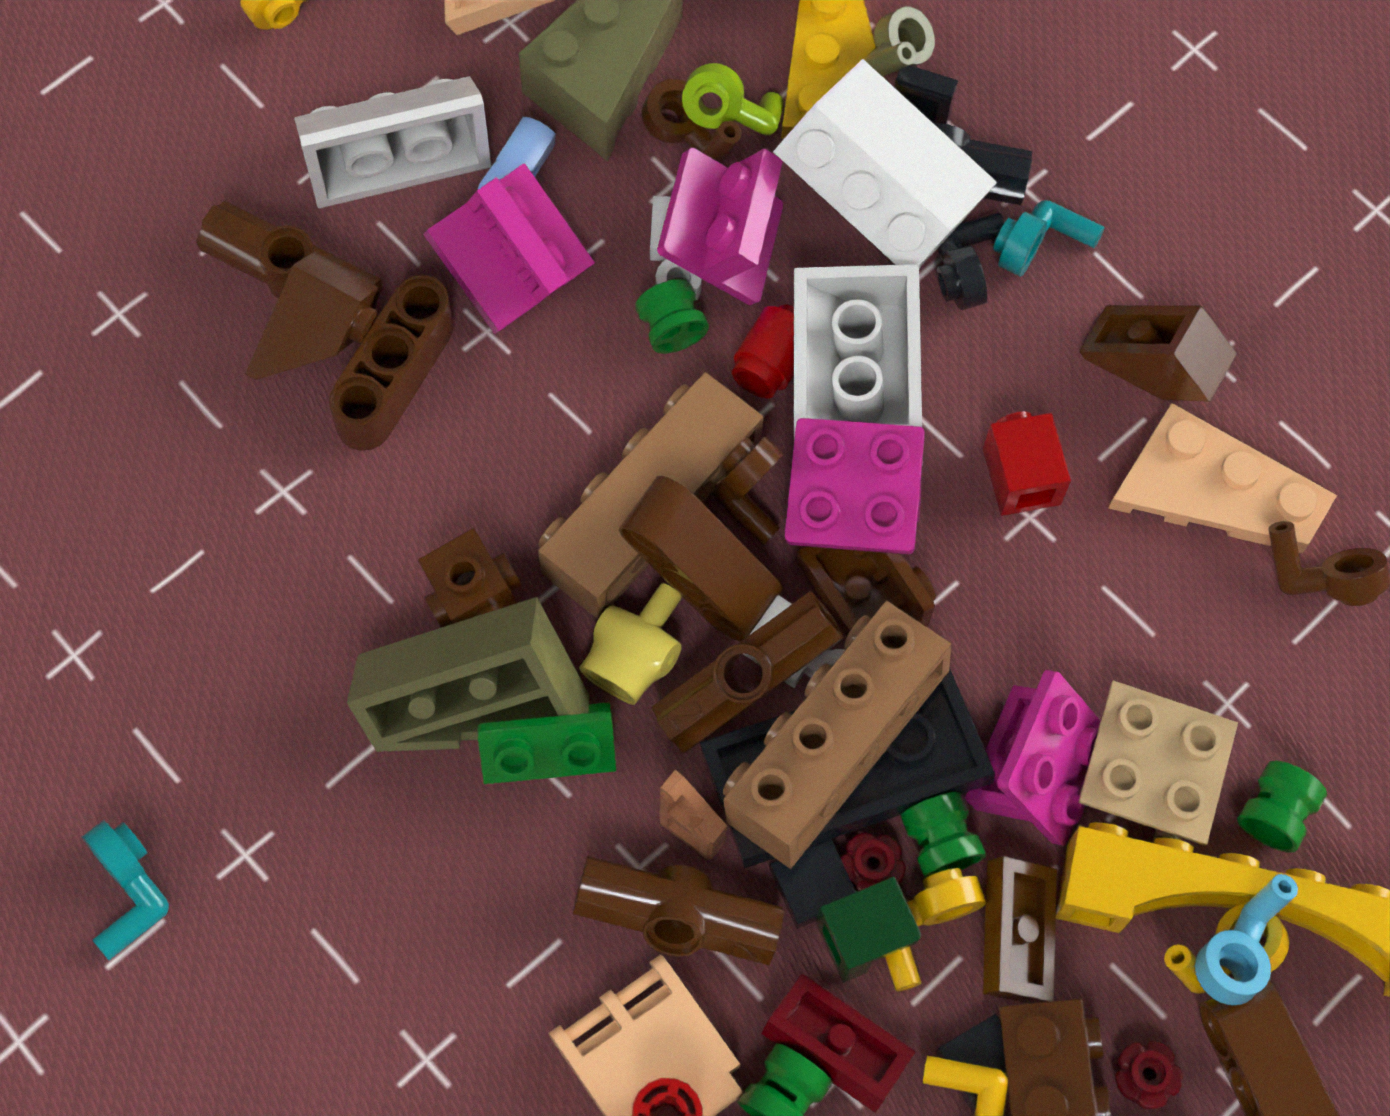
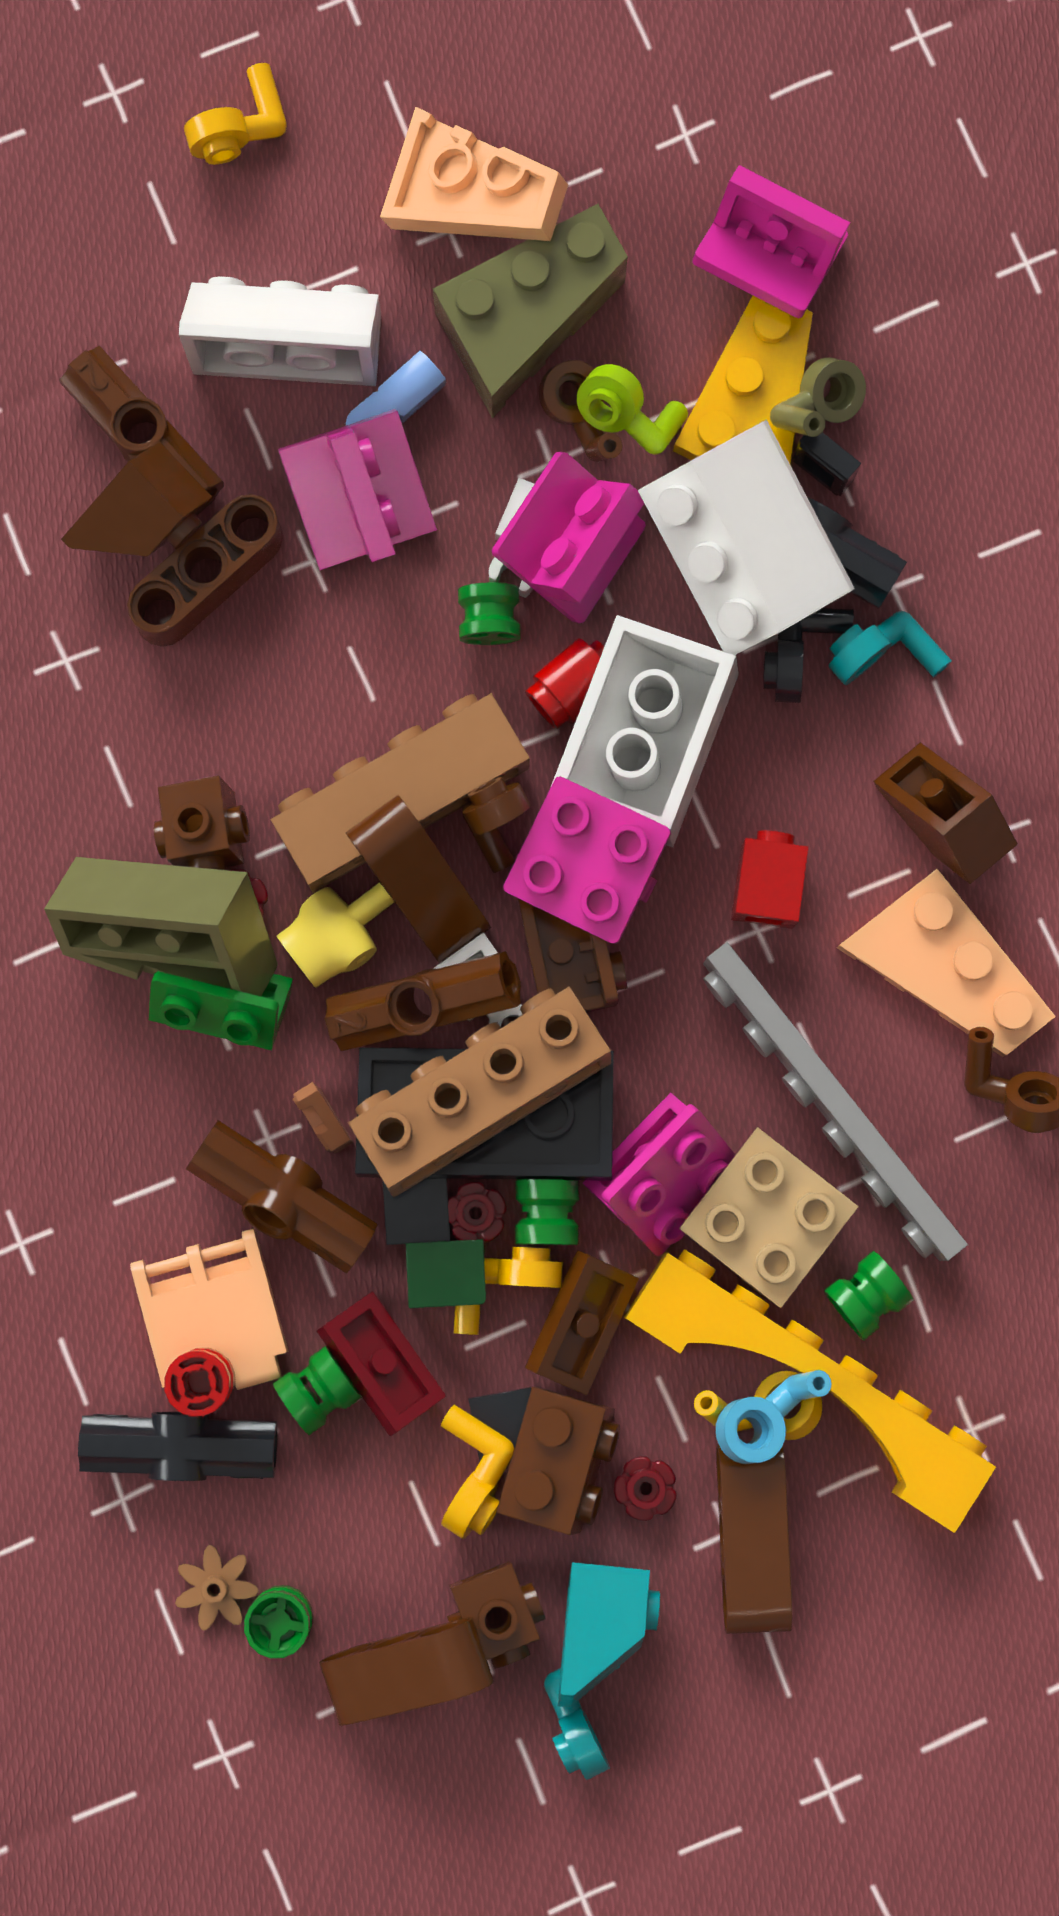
camera: 20 degrees right, 15 degrees up
none -> light grey plate [703,942,968,1261]

